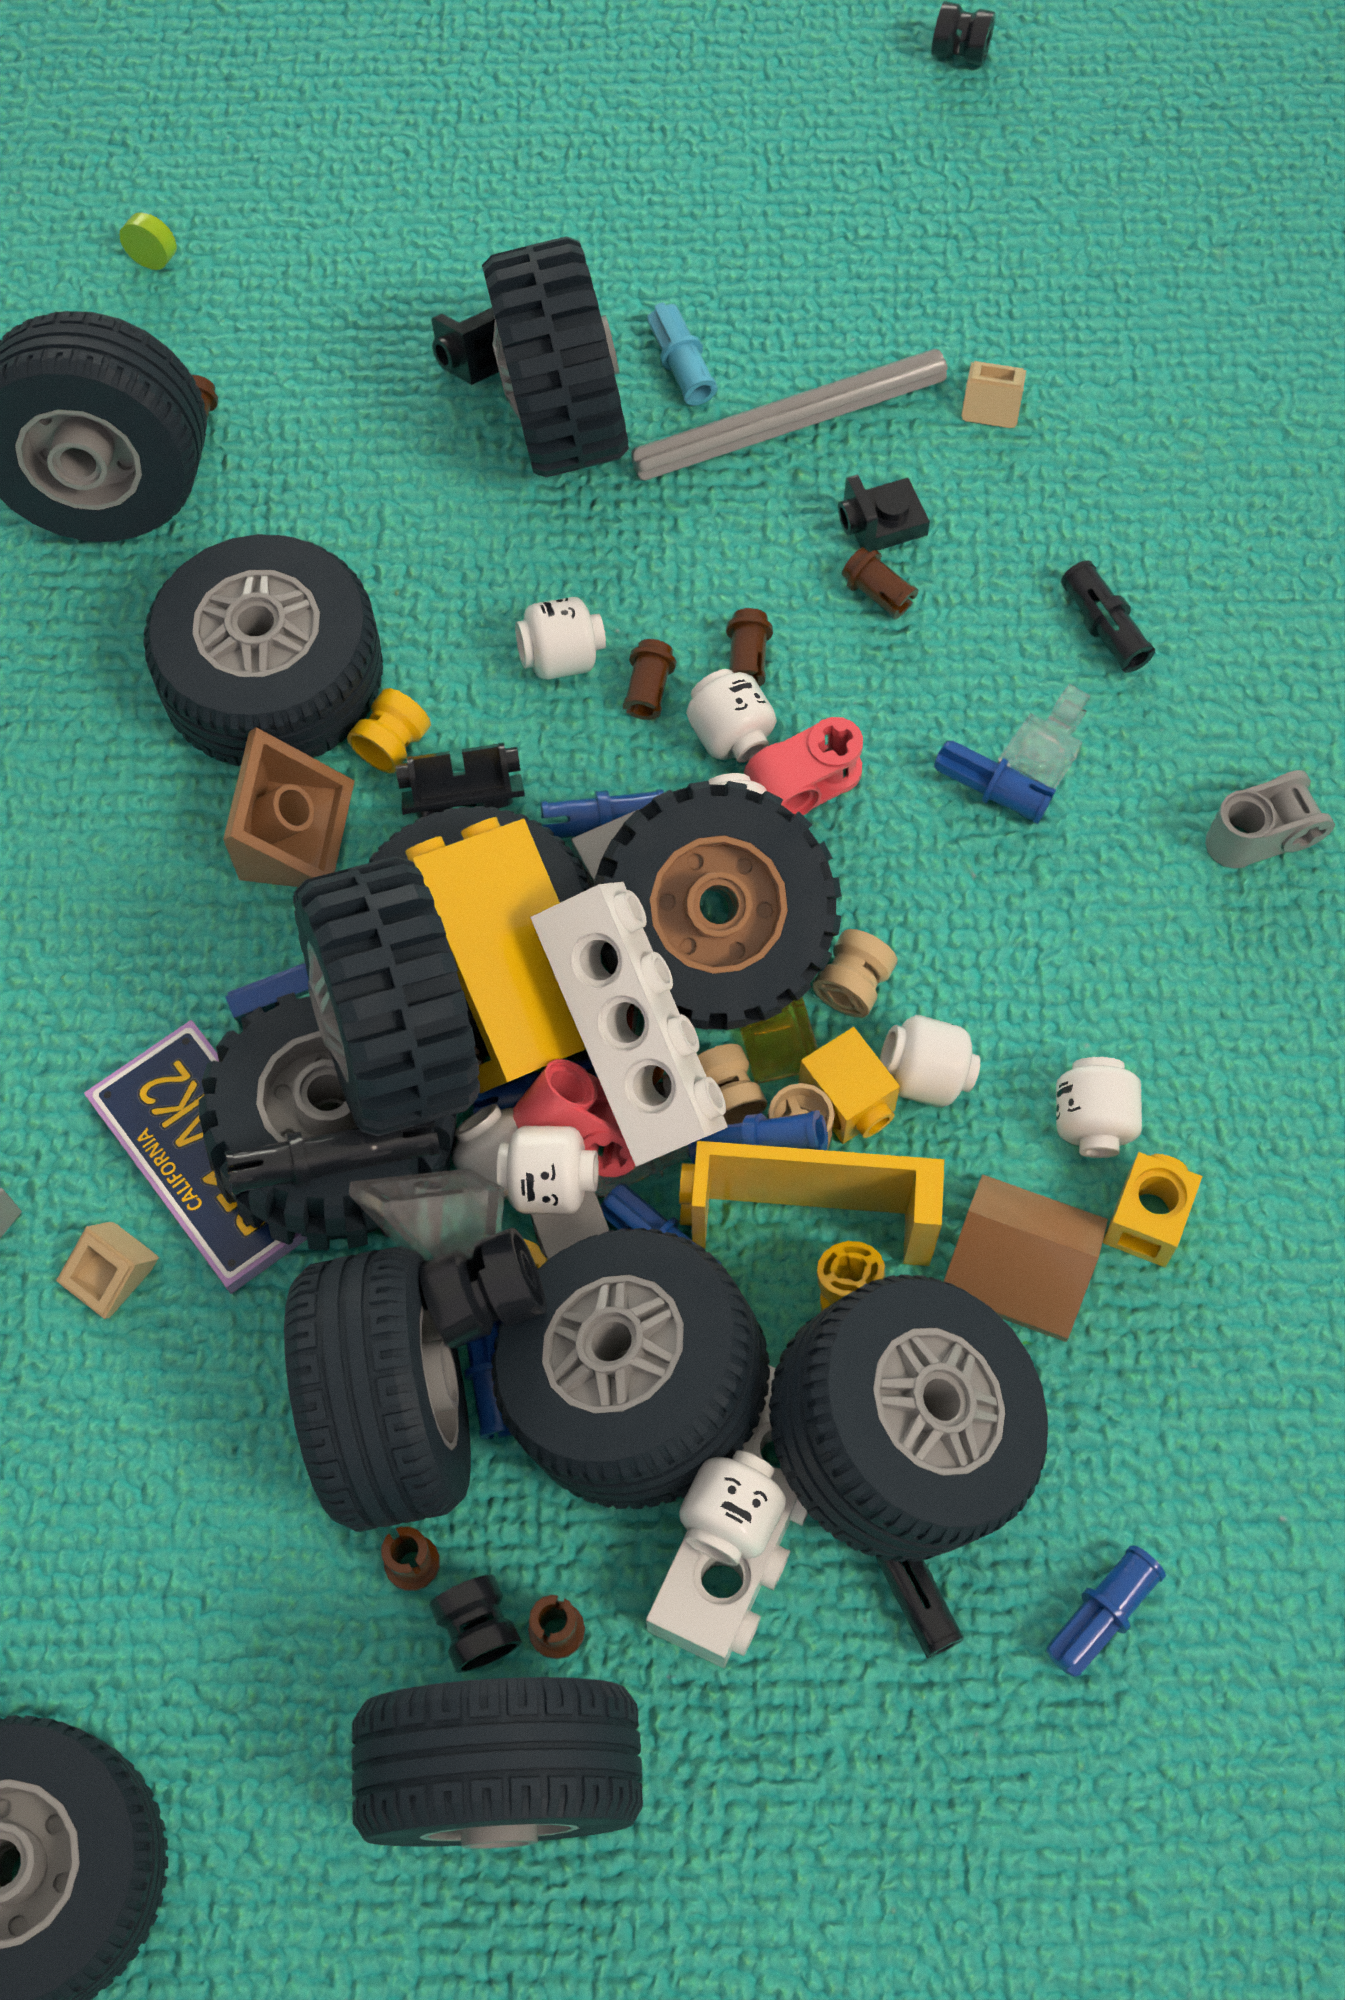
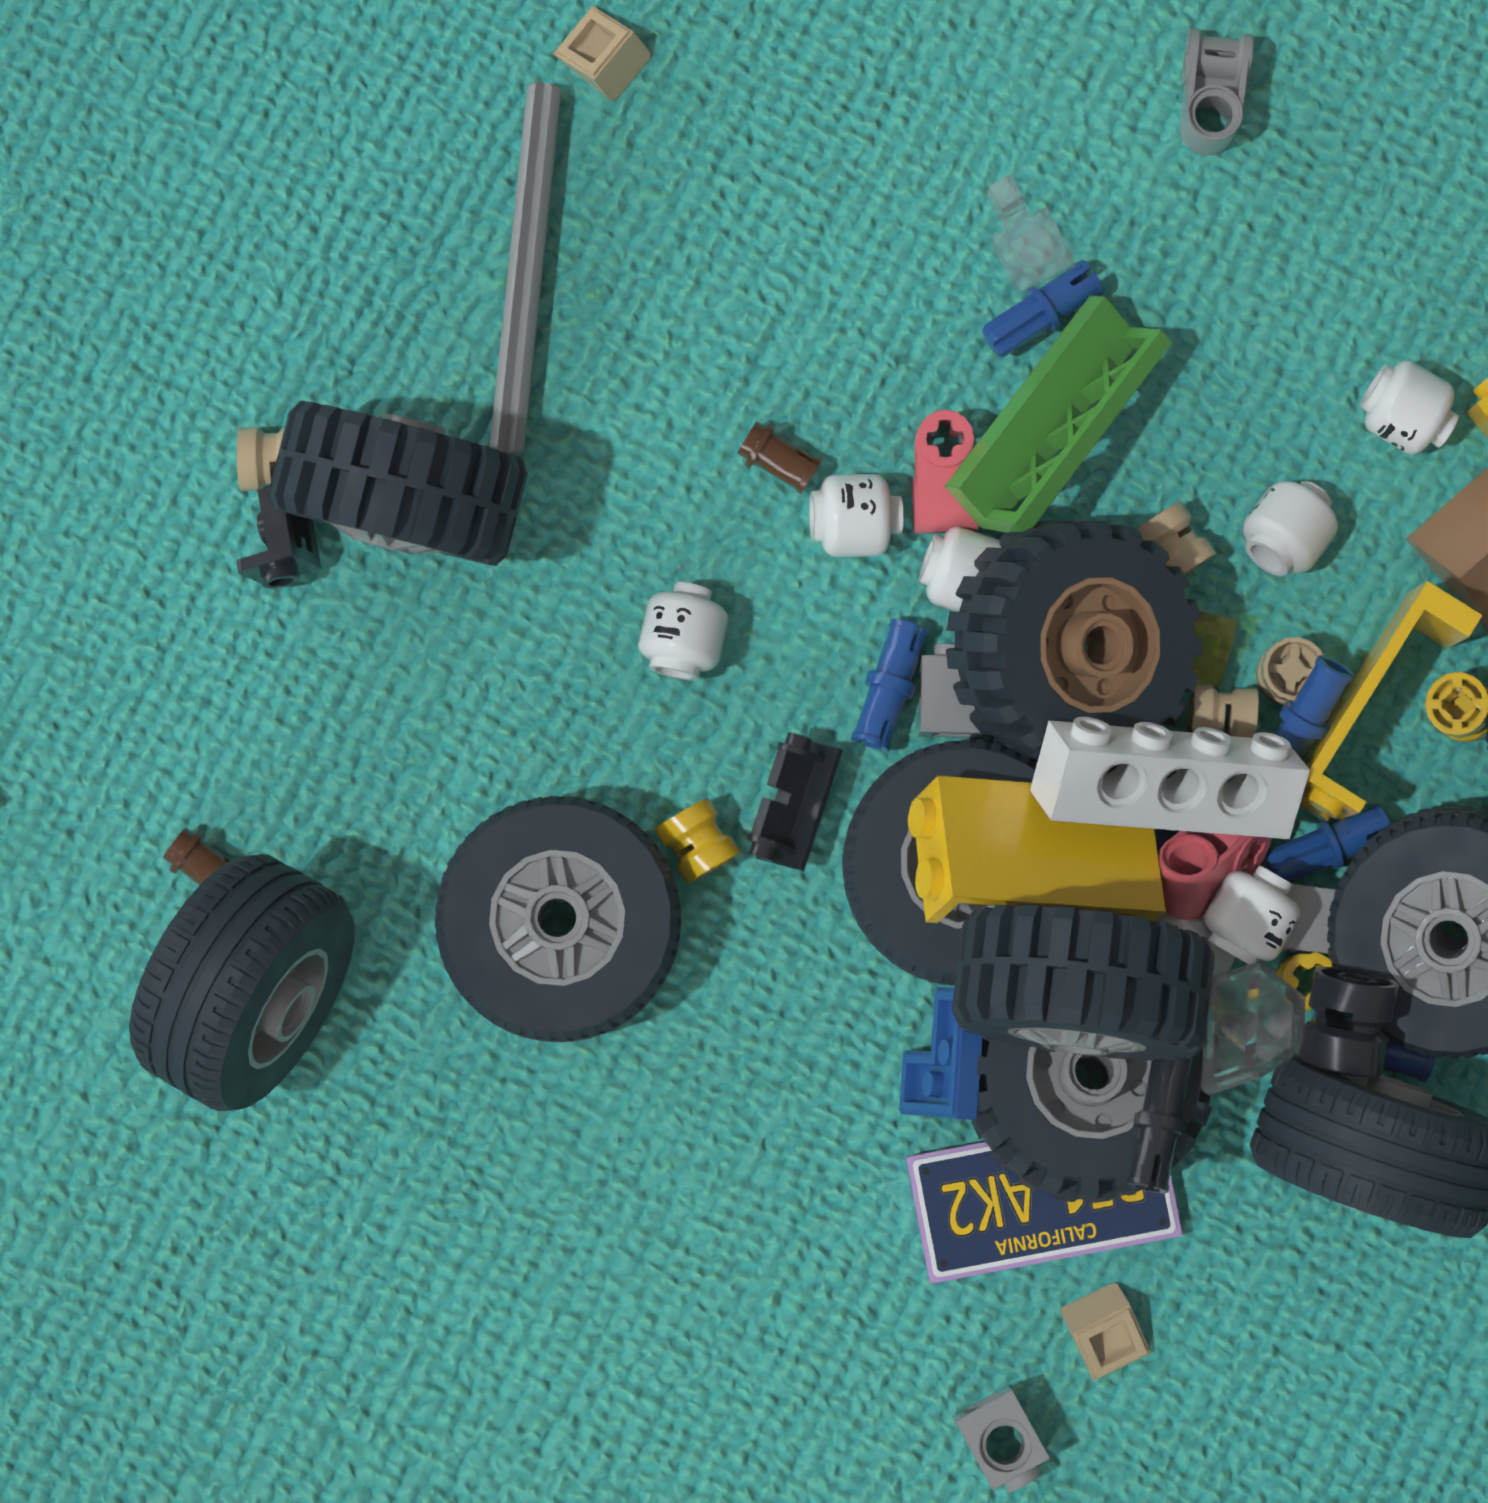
camera: 70 degrees left, 20 degrees up
medium nougat slope [223,727,355,887] -> none
reddish brown pin [623,639,677,720] -> none
medium azure axle [648,302,718,406] -> none
yellow brick [798,1027,900,1144] -> none
black bracket [838,474,930,552] -> none
reddish brown pin [842,547,919,620] -> none
black pin [1061,560,1155,673] -> none
none -> bright green fence [944,296,1172,533]

